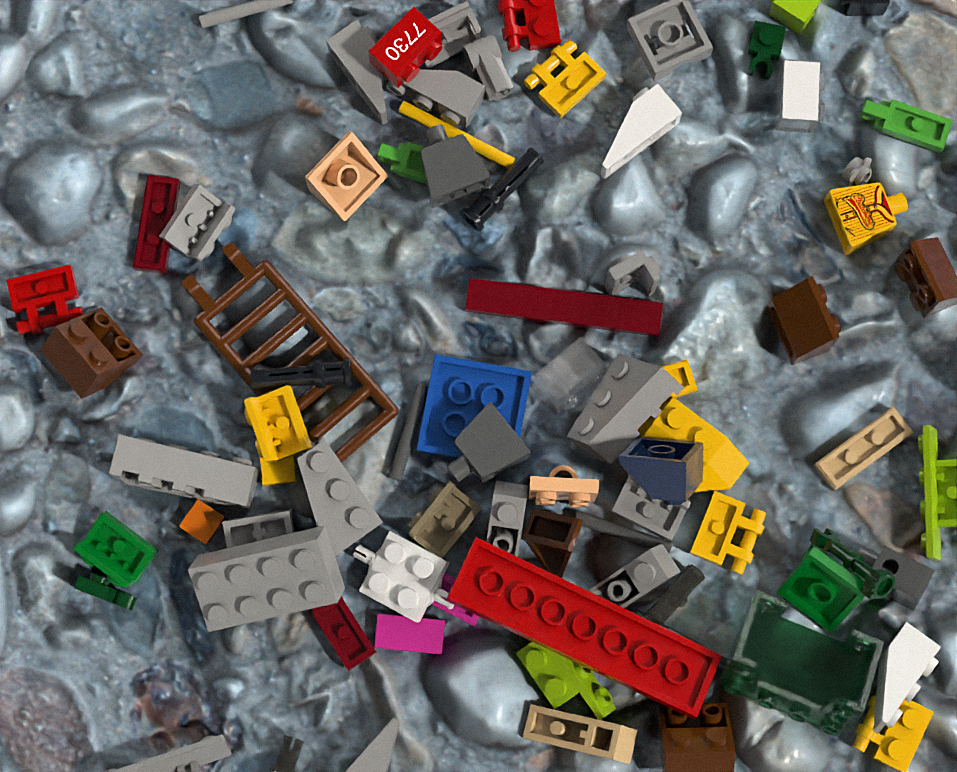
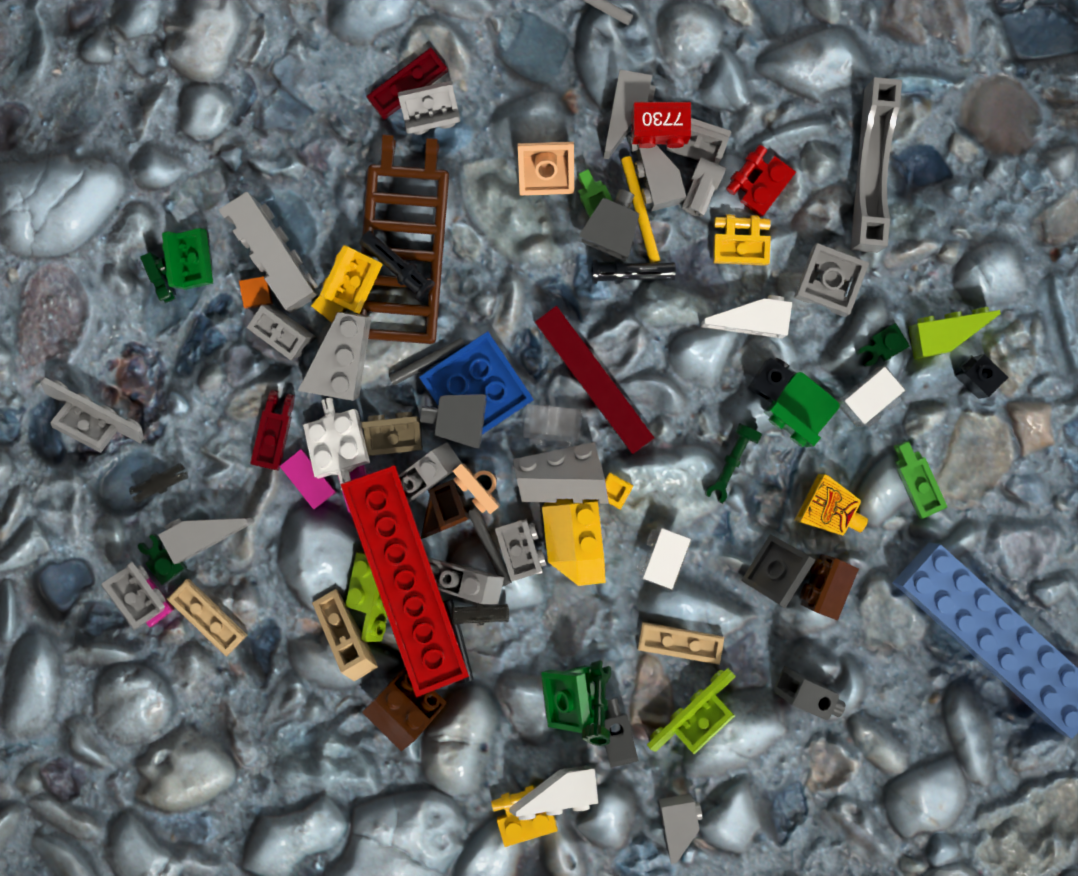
camera: 45 degrees right, 10 degrees up
red plate [7,265,84,334] -> none
reddish brown slope [40,307,143,399] -> none
light grey piece [188,525,345,632] -> none
light grey bracket [604,250,661,296] -> none
dark blue slope [619,437,703,505] -> none
yellow plate [689,491,766,575] -> none
clear green windscreen [720,589,884,736] -> none
reddish brown slope [766,276,841,365] -> none
light grey plate [842,157,872,187] -> none
none -> white brick [637,525,693,591]
none -> dark green piece [705,423,762,504]
none -> dark grey bracket [741,534,815,608]
none -> black brick [748,358,794,403]
none -> green bracket [764,372,840,448]

